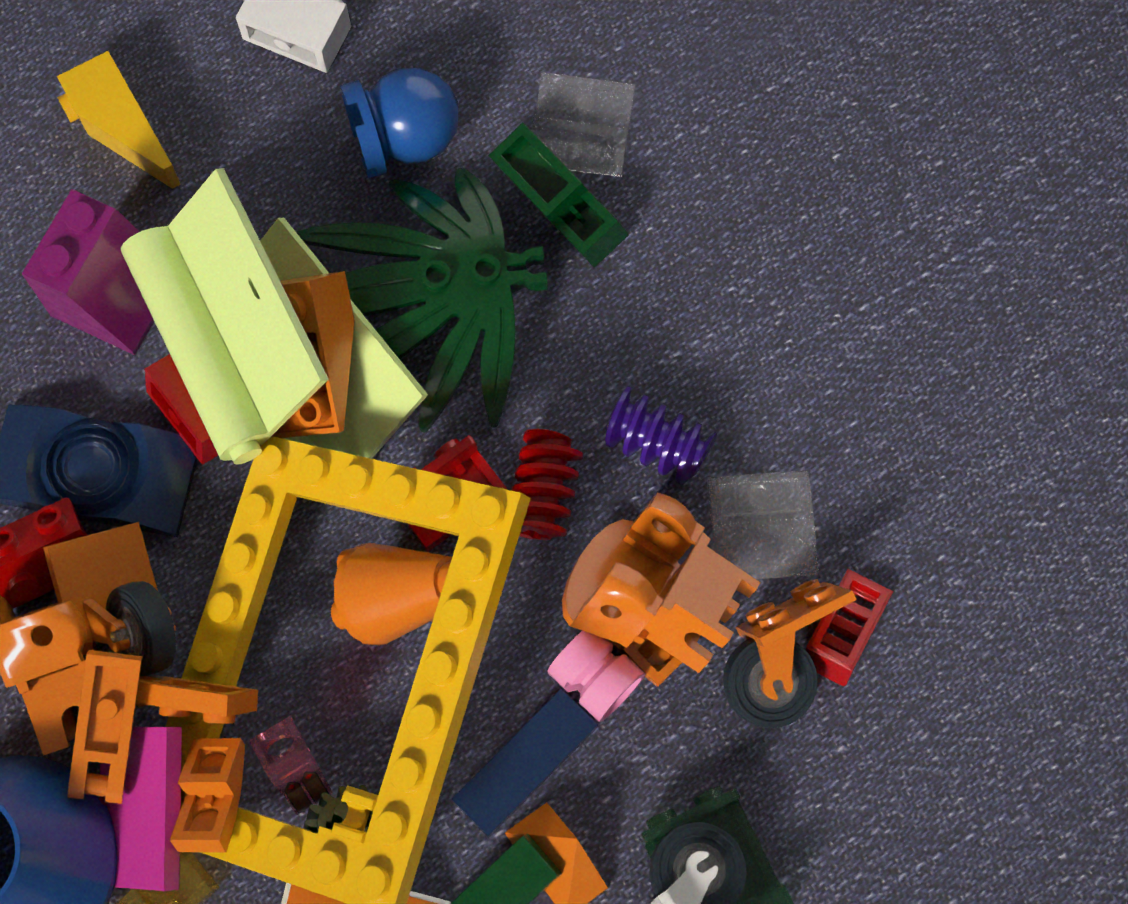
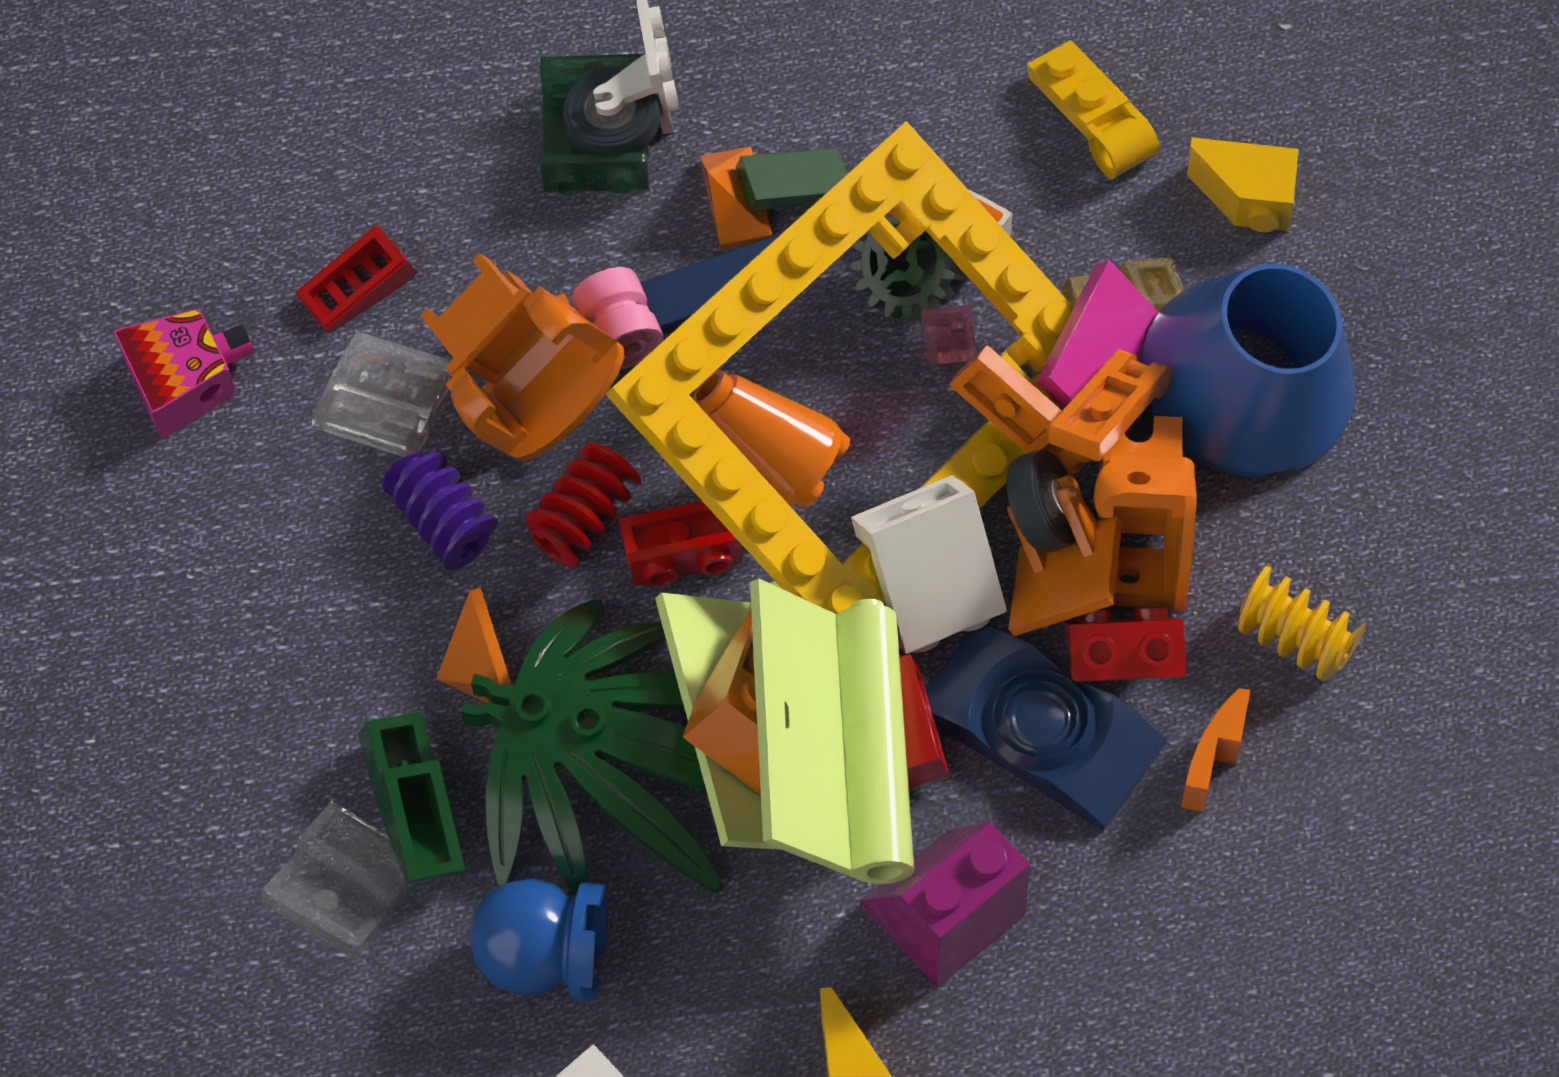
camera: 155 degrees left, 10 degrees down
orange slope [170,738,245,853] -> none
plate [723,579,857,728] -> none
none -> torso [114,309,255,439]
none -> orange slope [436,587,512,703]
none -> white panel [851,475,1007,654]

